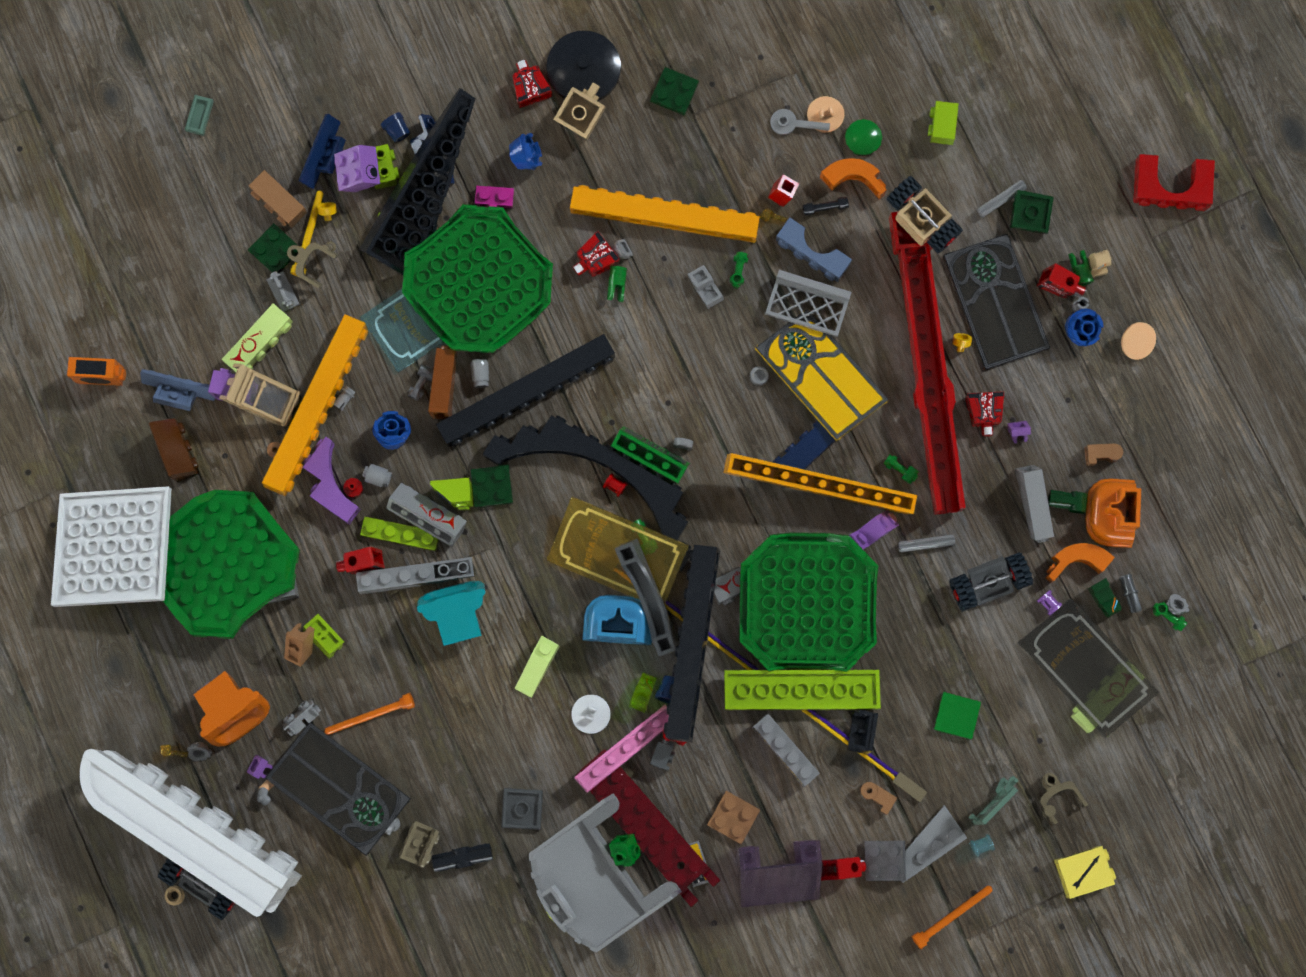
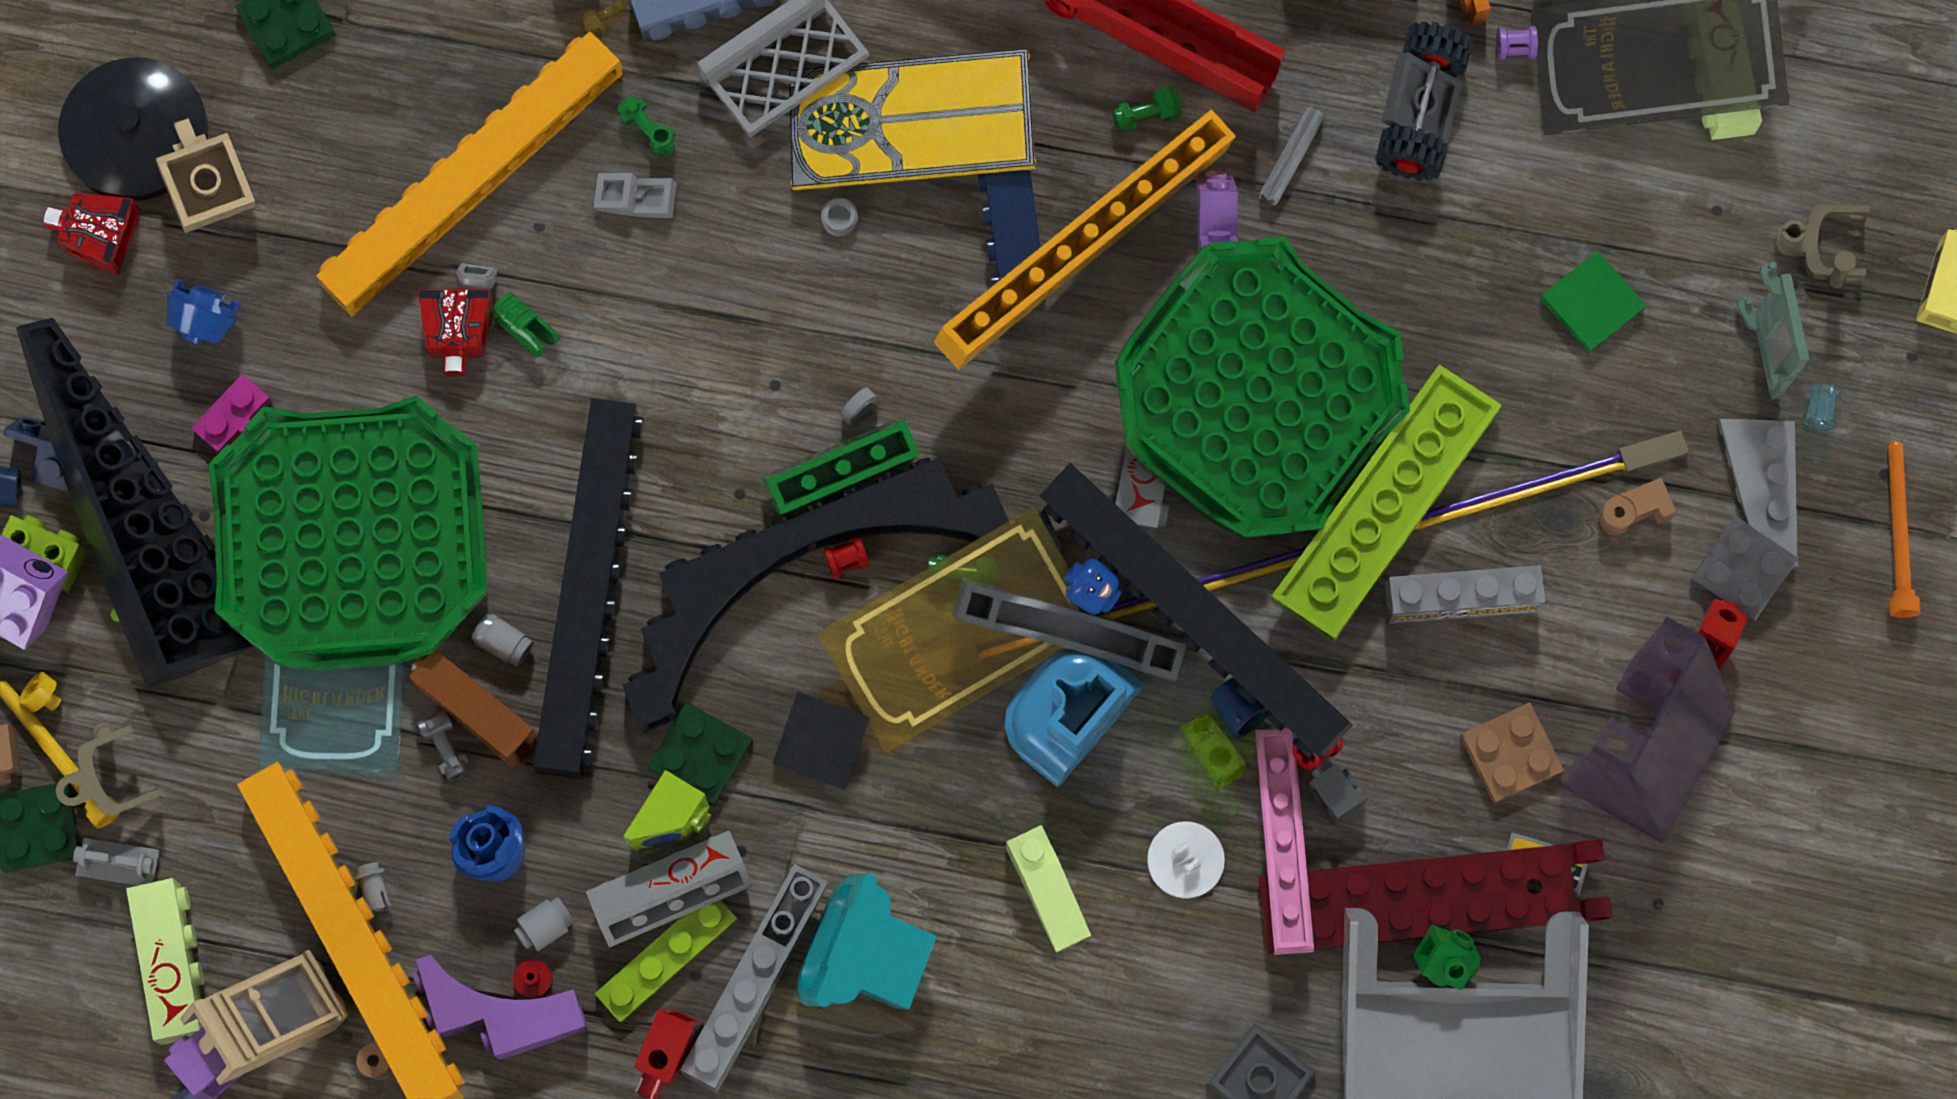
camera: 55 degrees left, 5 degrees down
black hinge [847,710,878,755] -> none
none -> black tile [772,691,871,790]
none -> blue head [1063,558,1123,615]

